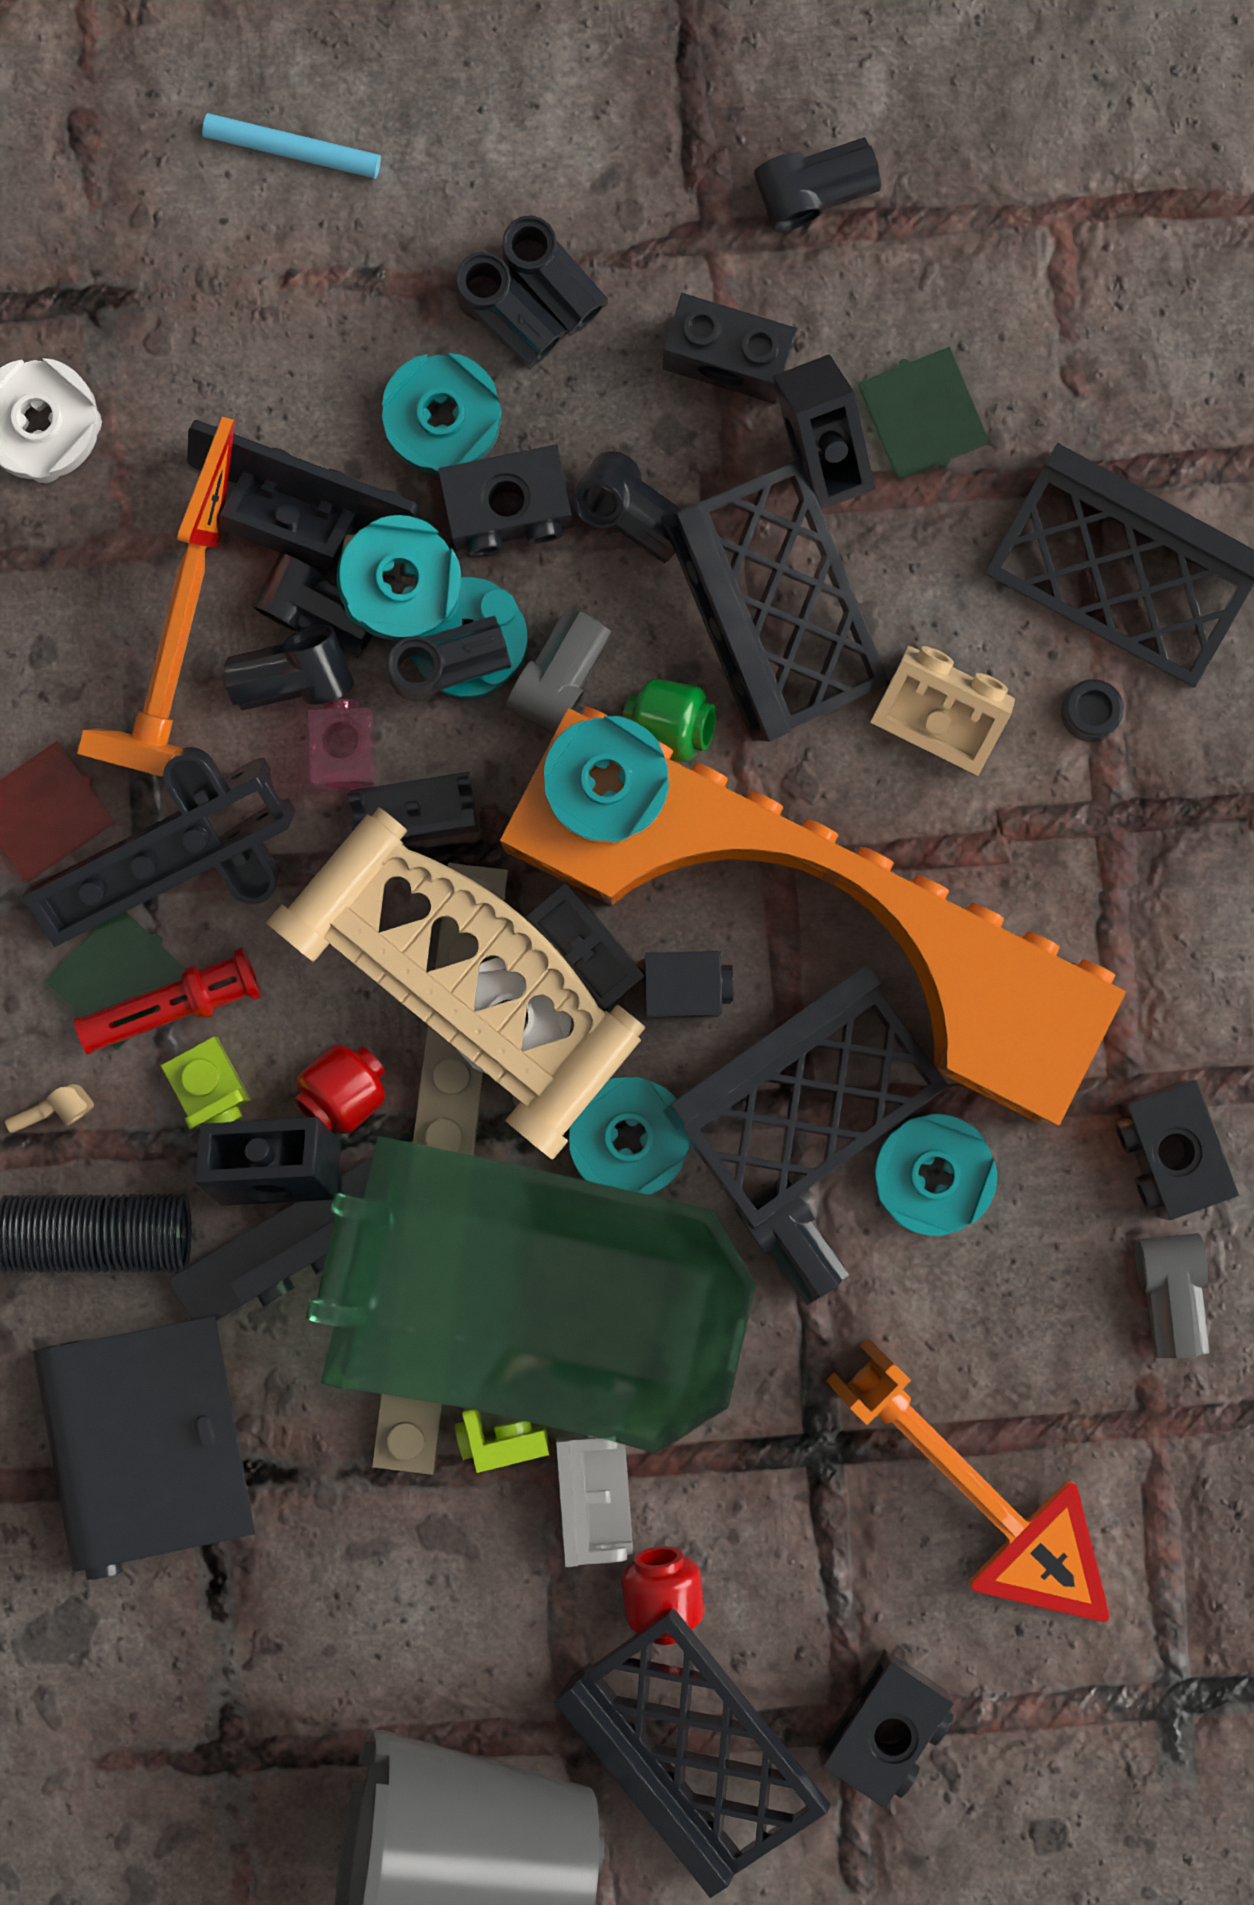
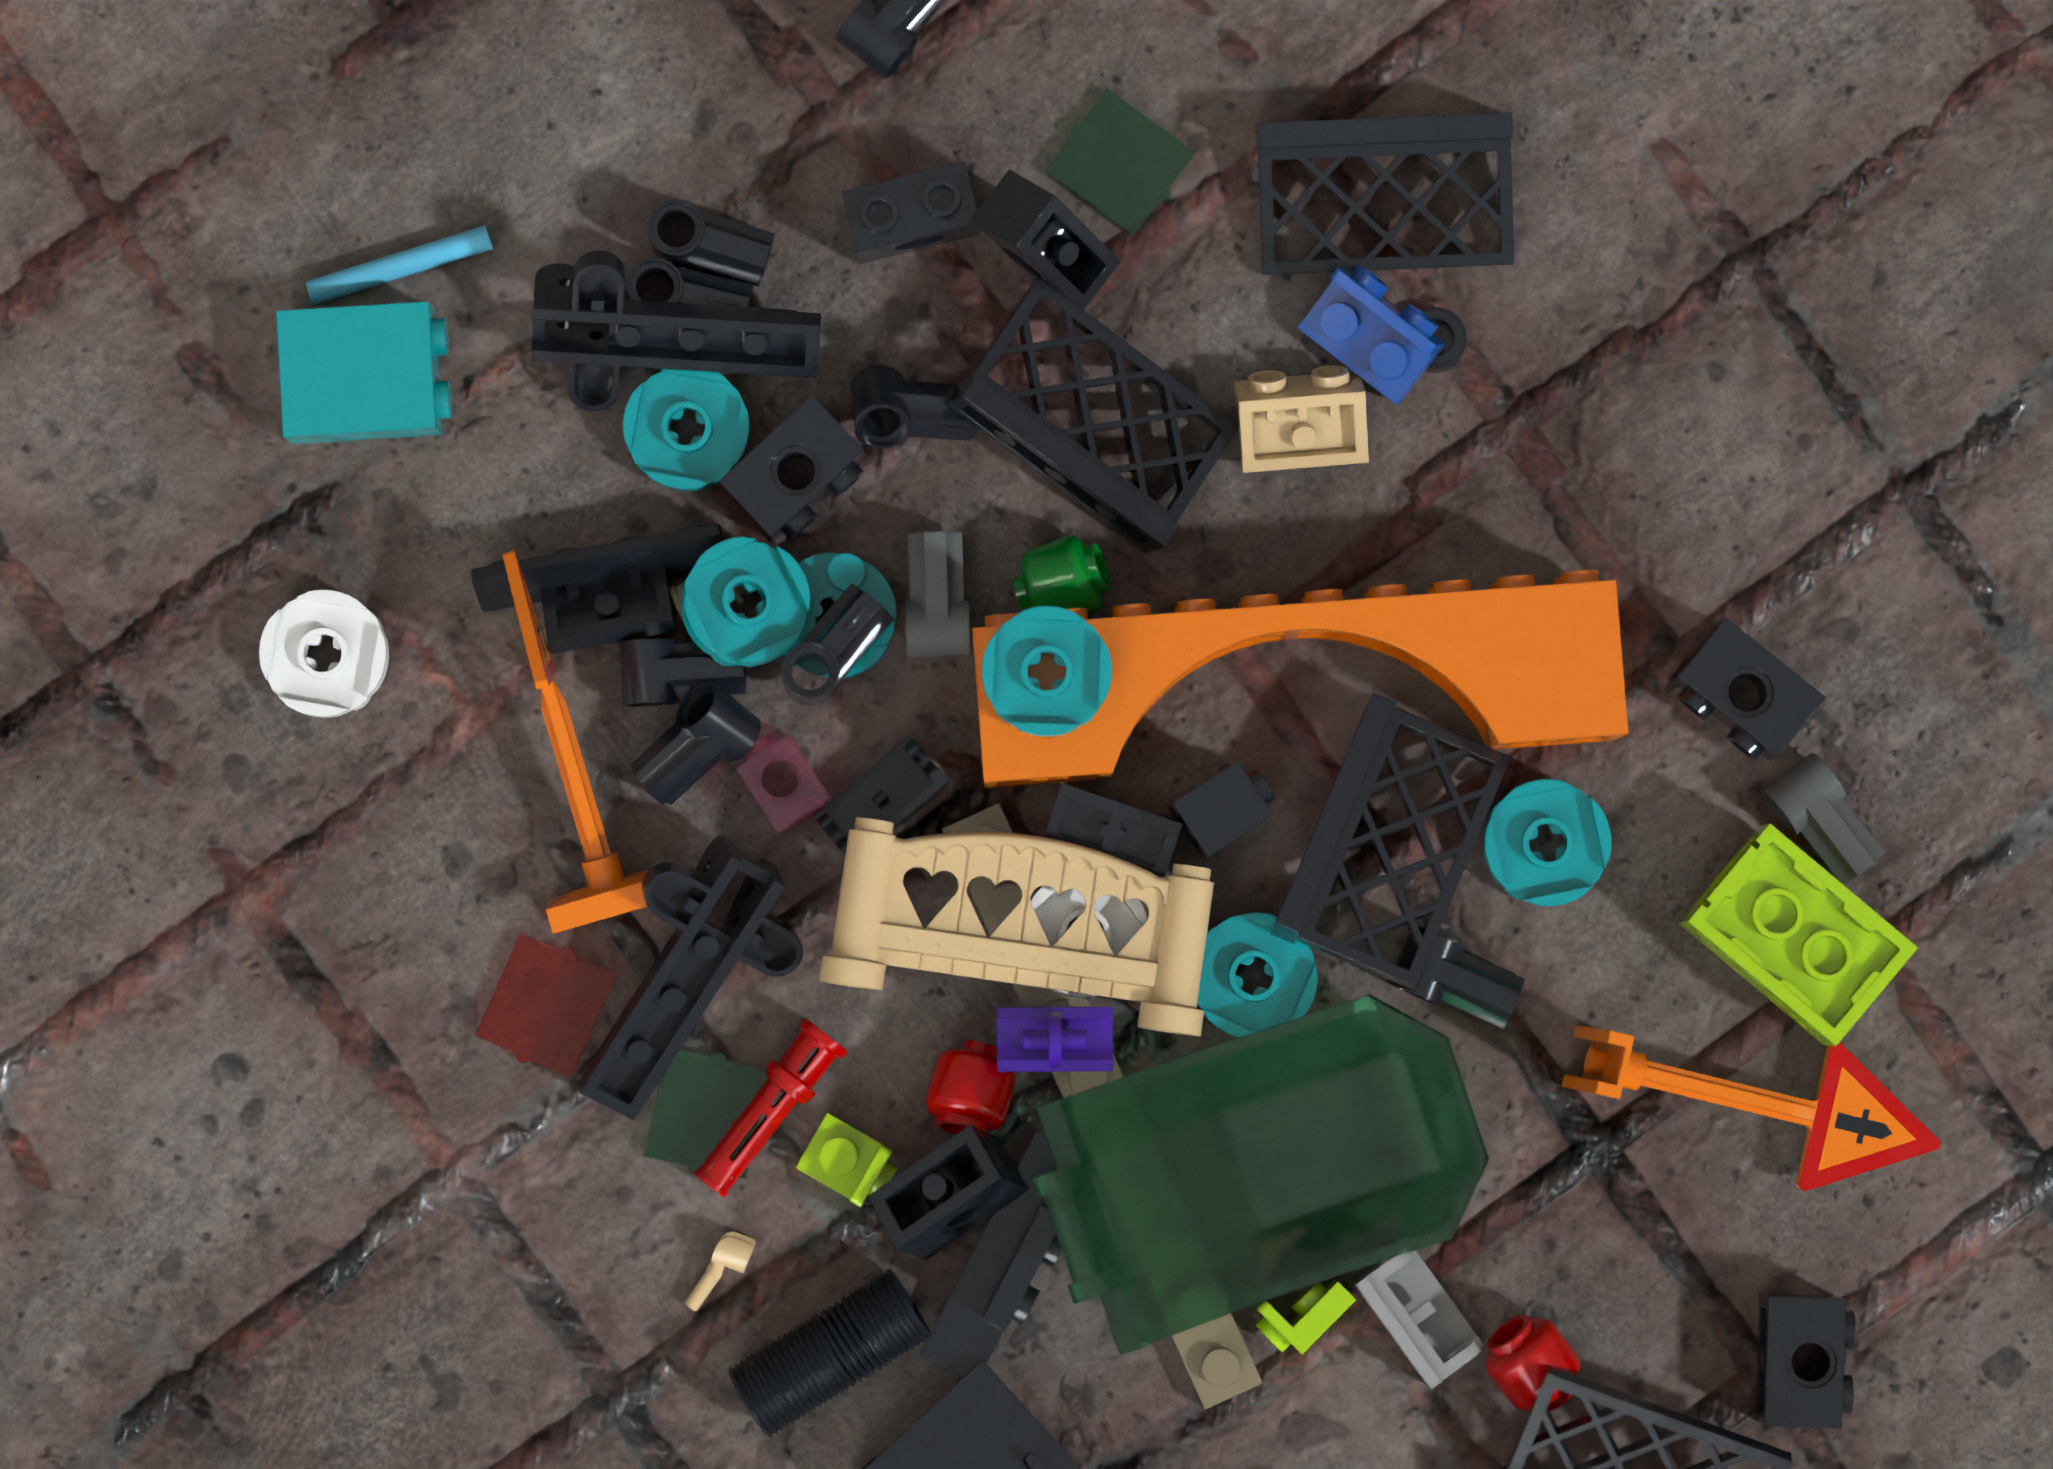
camera: 30 degrees left, 0 degrees up
none -> teal brick [276,301,452,444]
none -> black piece [531,250,821,411]
none -> dark purple hips [997,1007,1113,1072]
none -> blue bracket [1297,265,1445,405]
none -> lime piece [1678,823,1918,1046]

